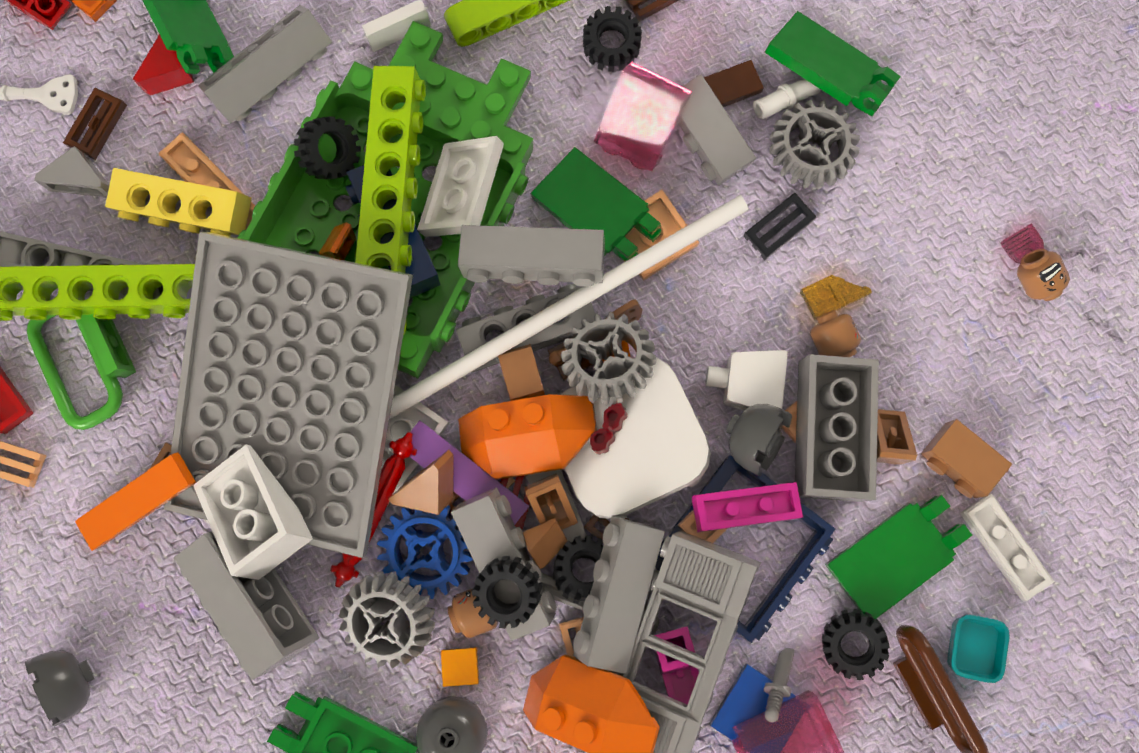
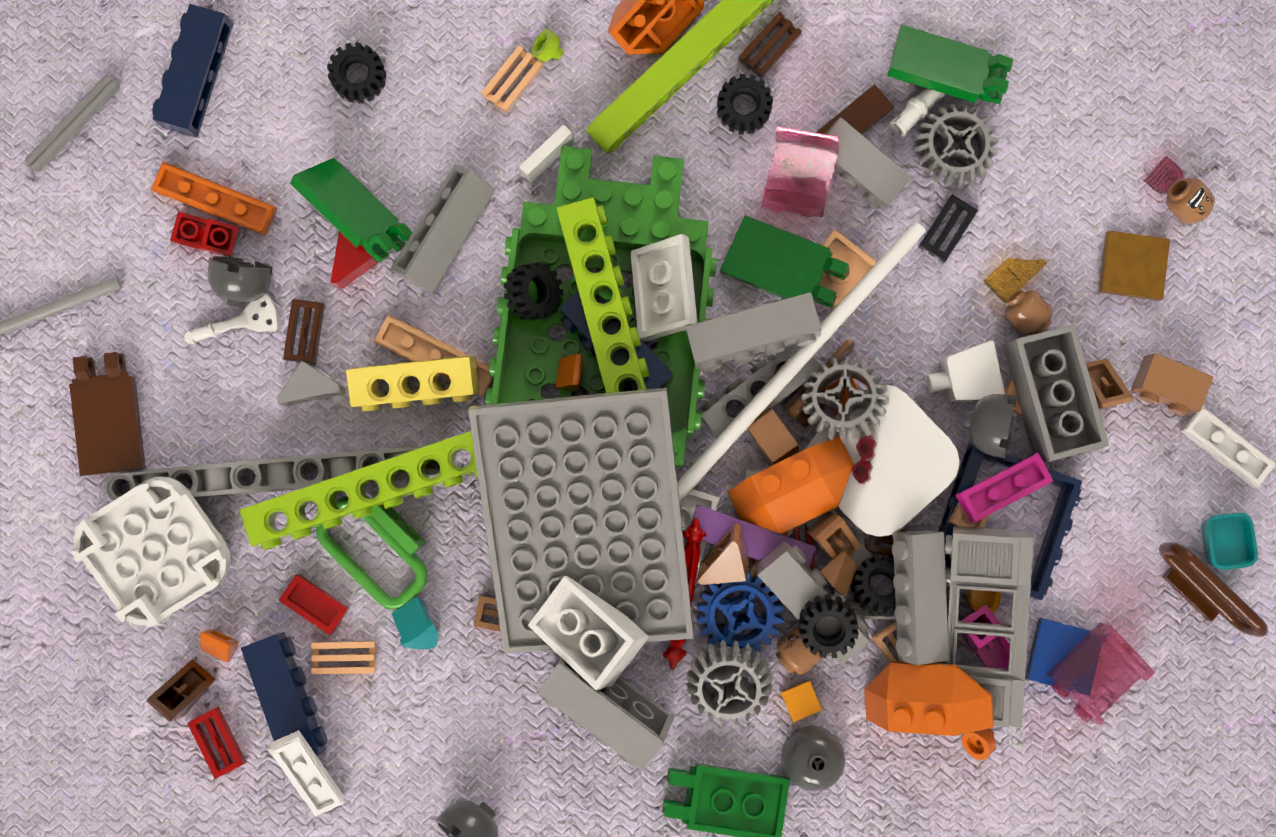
camera: 20 degrees left, 5 degrees up
orange tile [75,452,196,551] -> none
light grey piece [764,648,795,722] -> none
black tyre [822,609,890,680] -> none
green tile [825,495,972,619] -> none
none -> dark grey cylinder [208,256,273,307]
none -> teal tile [391,596,438,650]
none -> light orange tile [966,589,1002,613]
none -> pearl gold tile [1099,231,1170,301]

